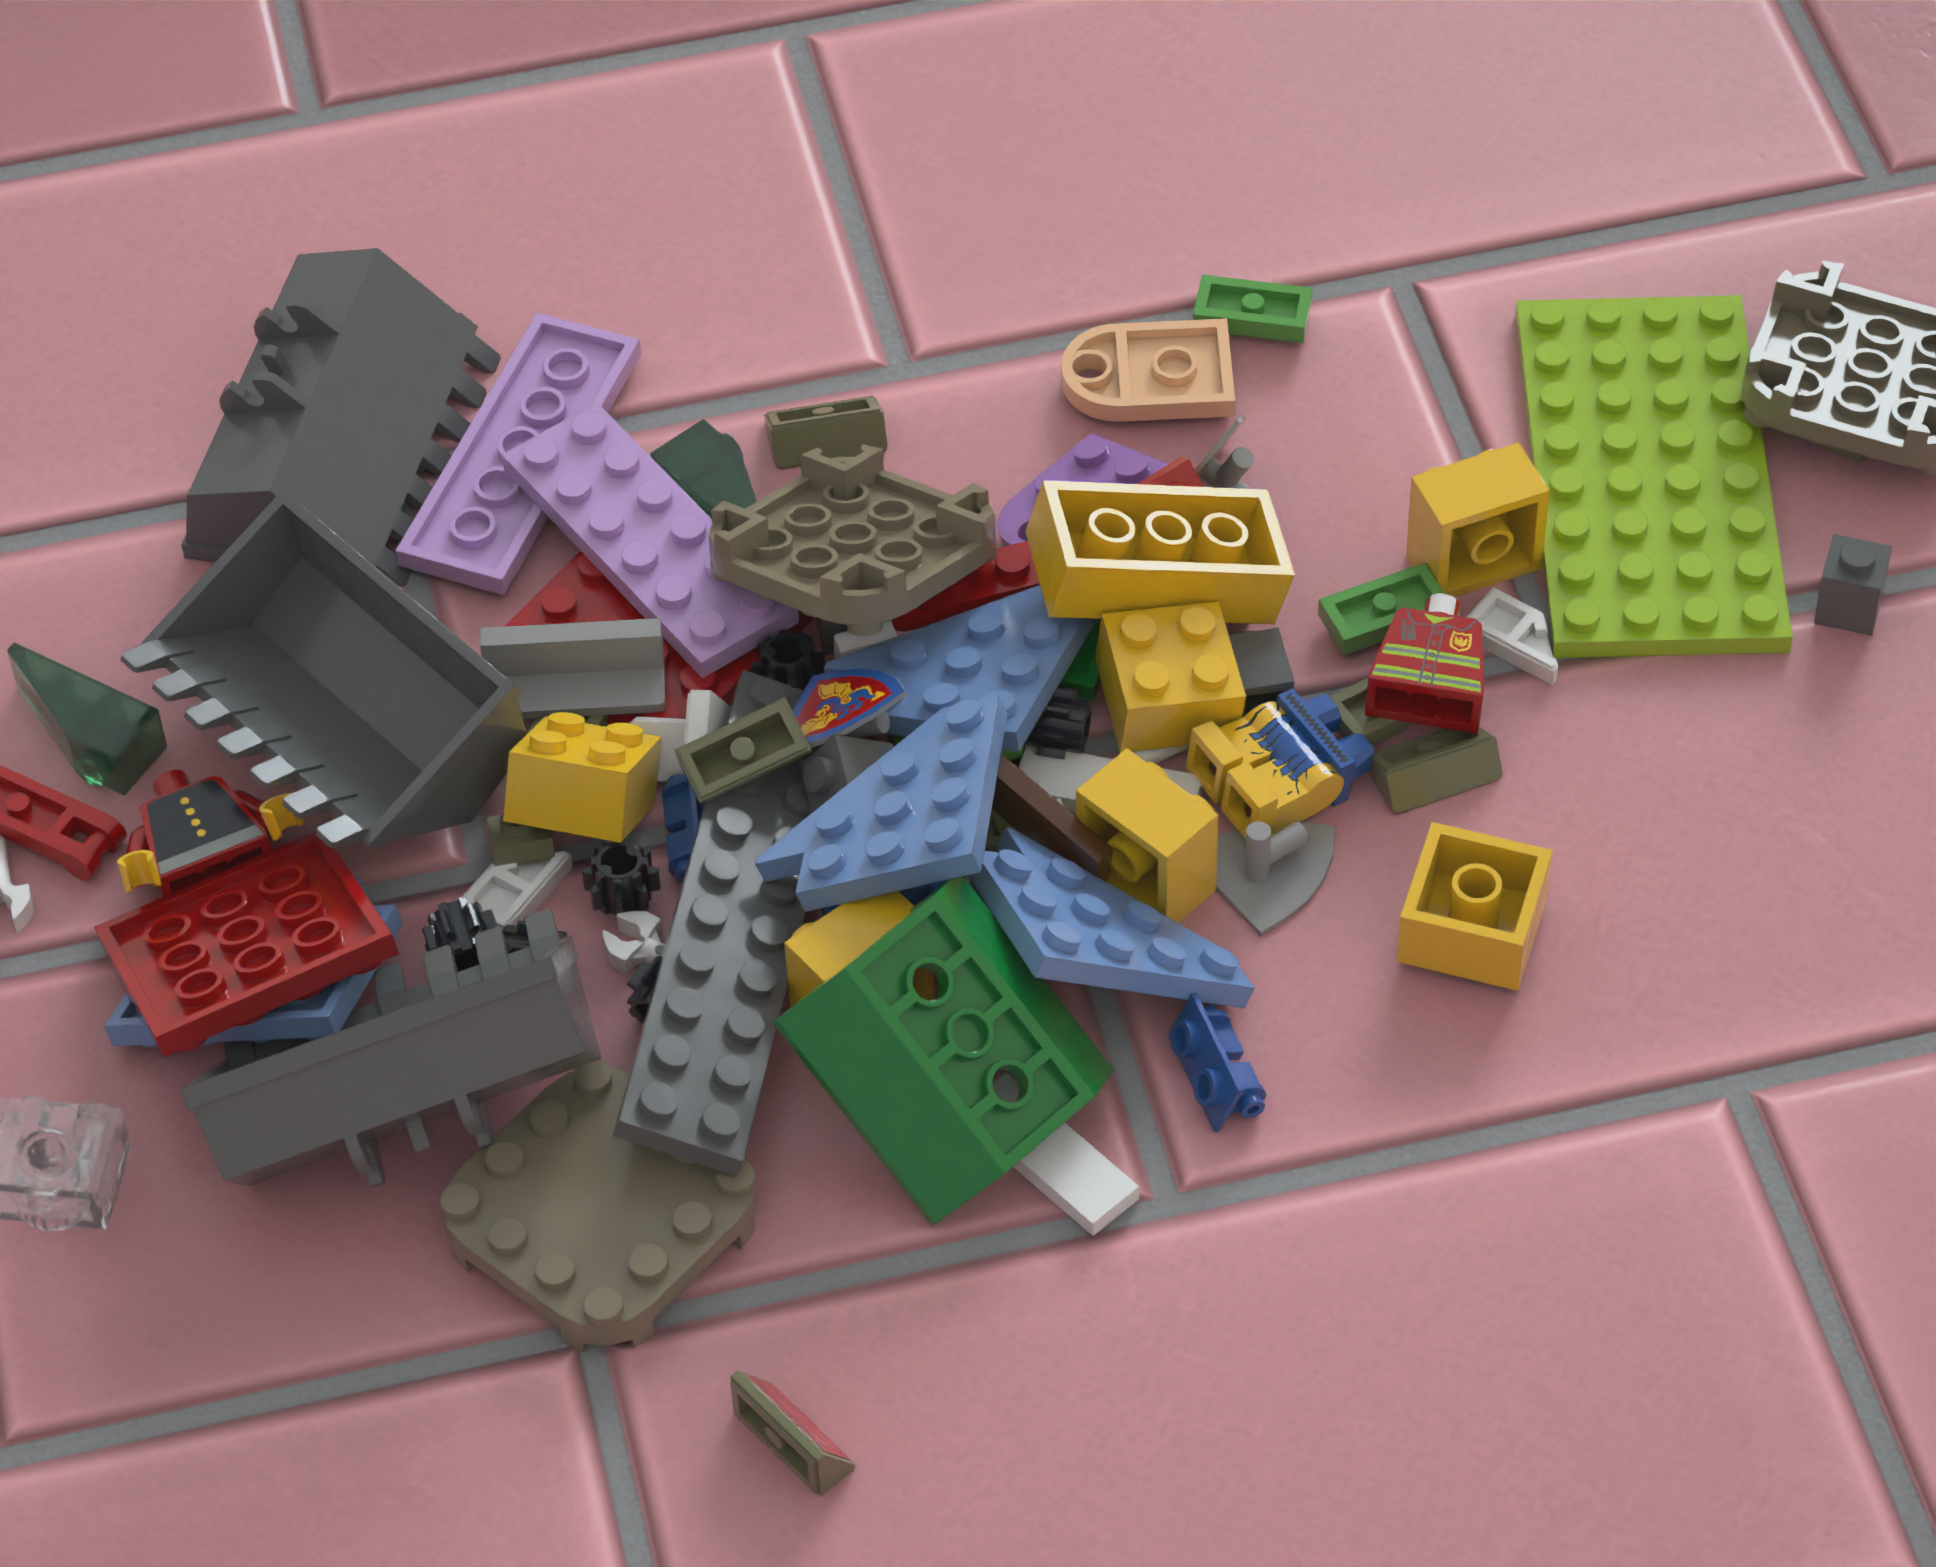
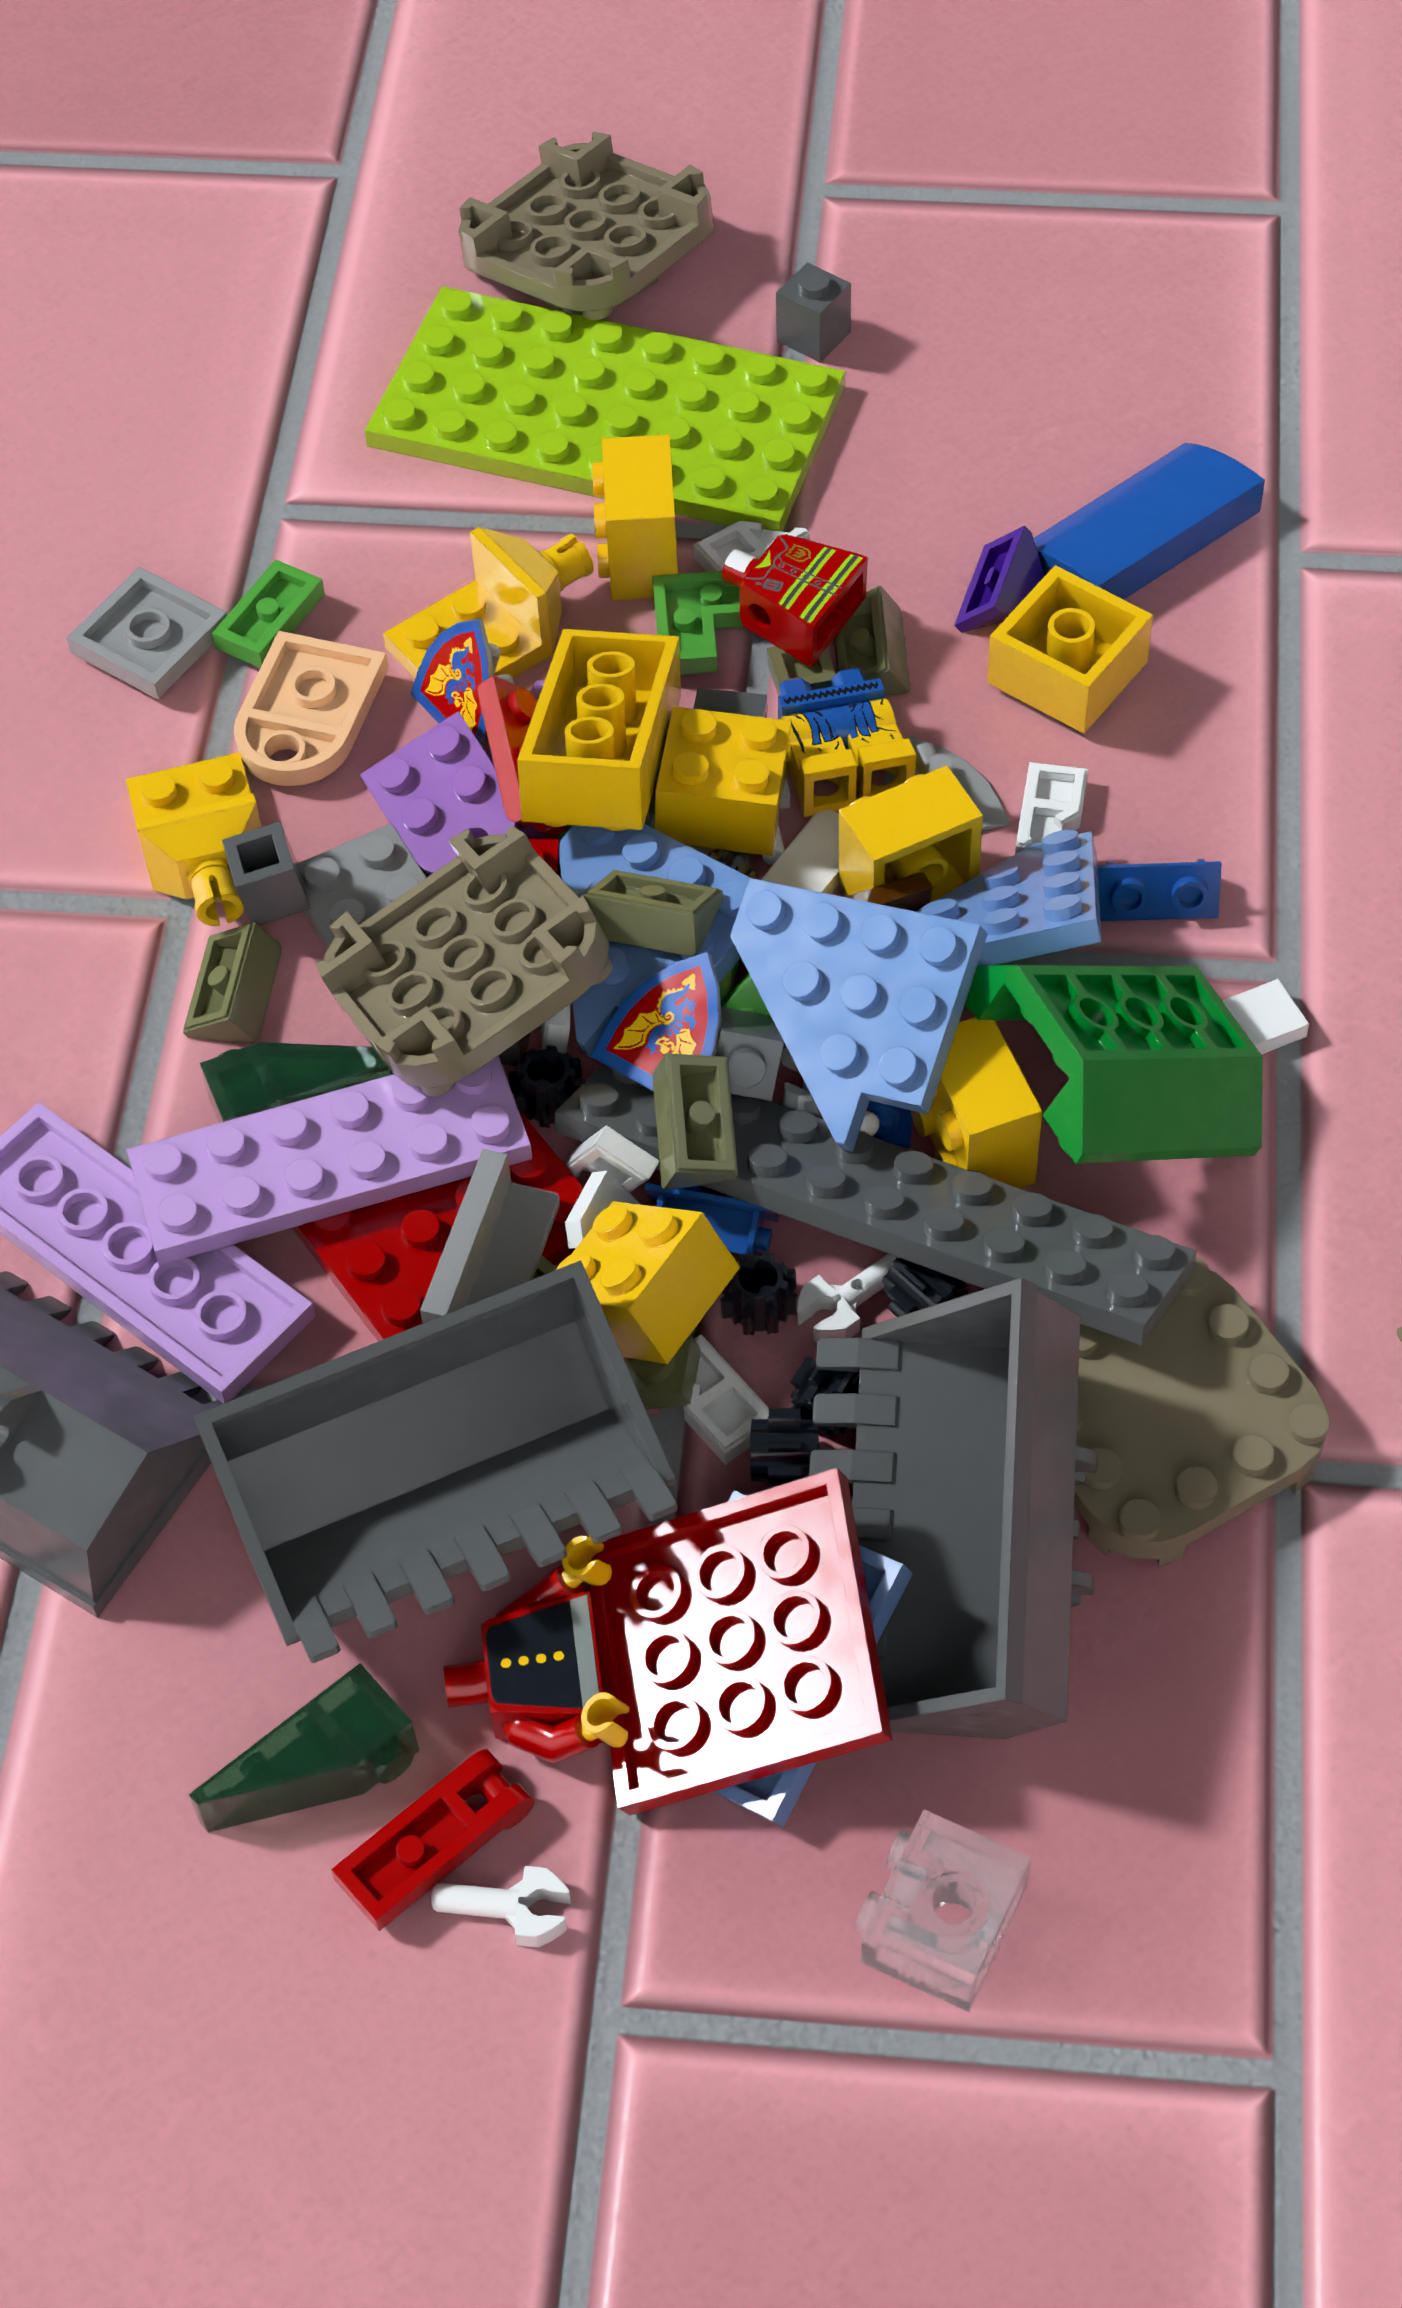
camera: 70 degrees left, 5 degrees up
none -> light grey plate [67,567,227,700]
none -> yellow plate [125,752,261,926]
none -> dark grey brick [222,821,311,925]
none -> light grey plate [298,823,426,950]
none -> yellow plate [383,527,594,679]
none -> olive slope [583,870,723,956]
none -> dark purple slope [954,525,1044,633]
none -> white tile [1015,762,1088,854]
none -> blue slope [1034,443,1265,600]

